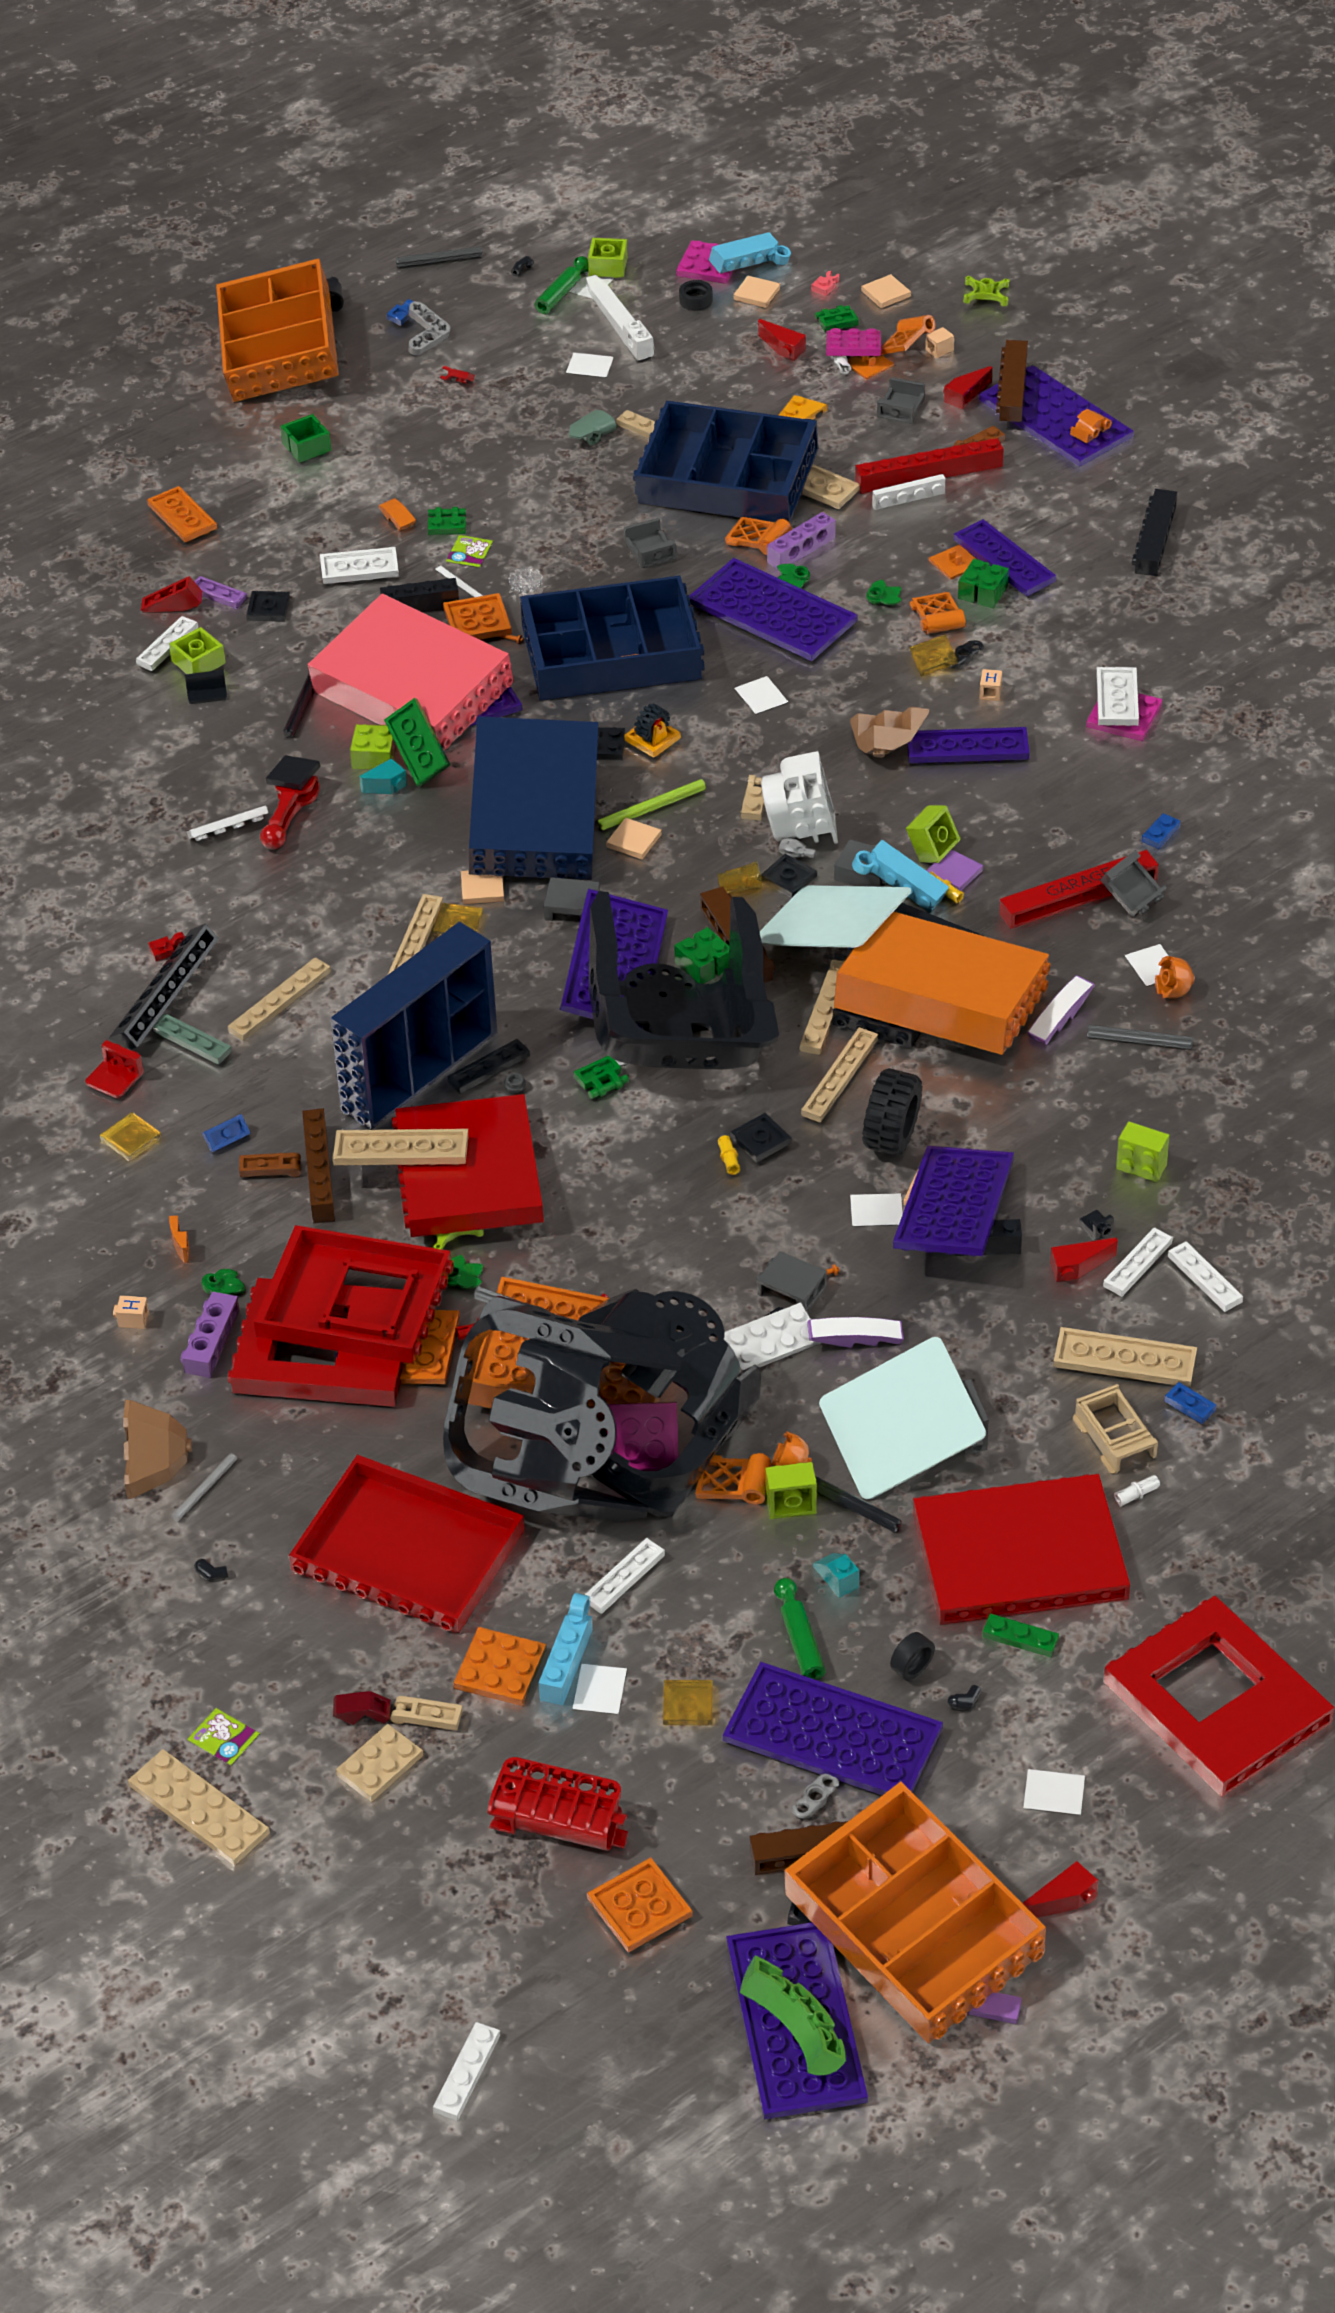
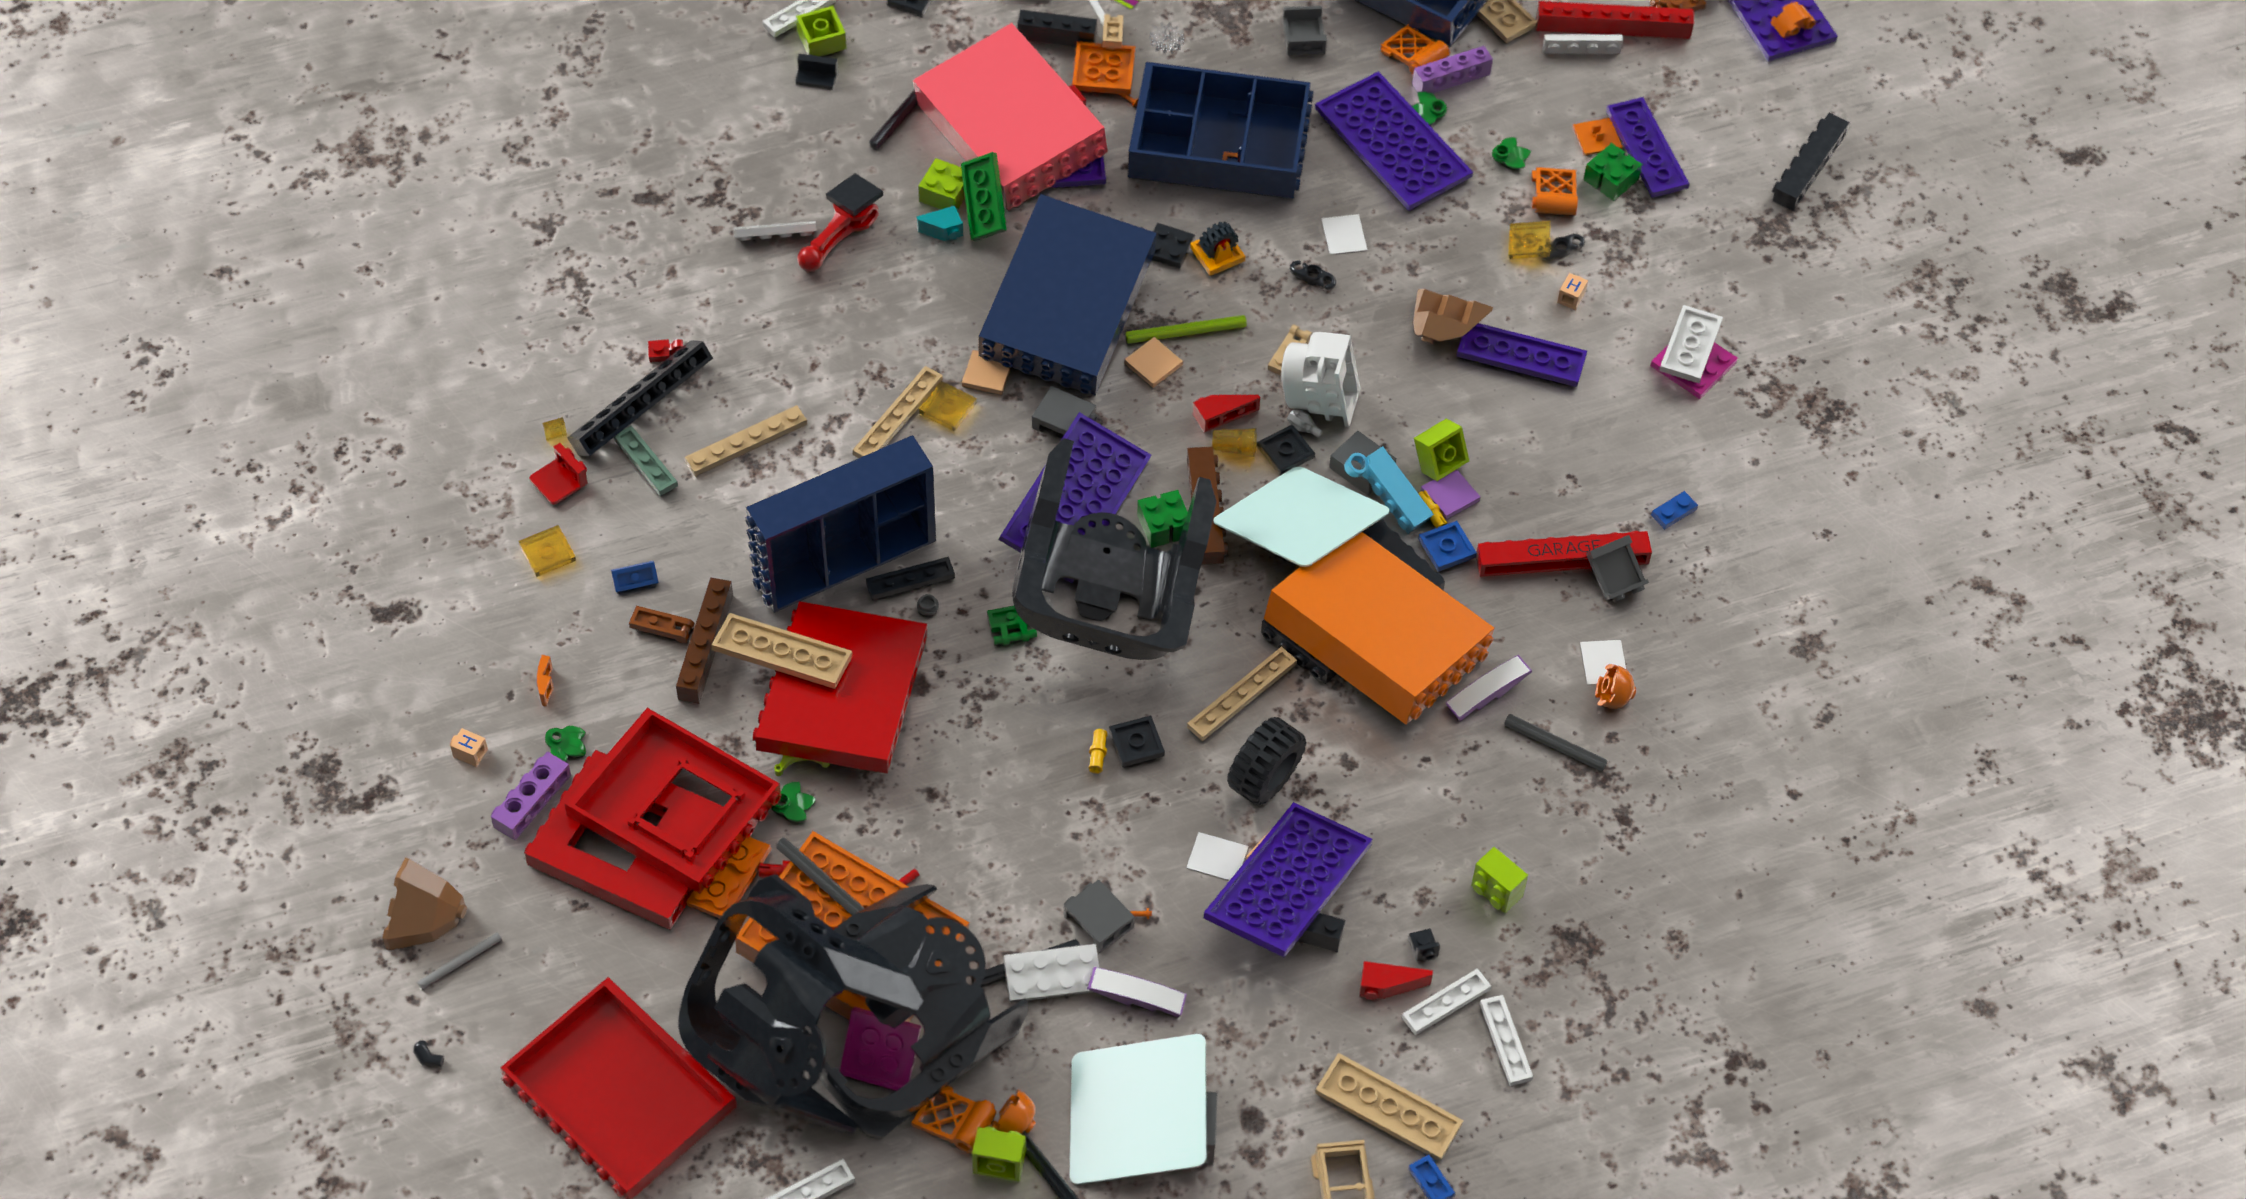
camera: 15 degrees right, 10 degrees up
tan plate [800,959,845,1055] -> none
none -> clear yellow tile [542,417,567,441]
none -> tan plate [1102,14,1124,49]
none -> red slope [1192,395,1261,433]
none -> black piece [1290,260,1337,290]
none -> blue plate [1418,521,1477,572]

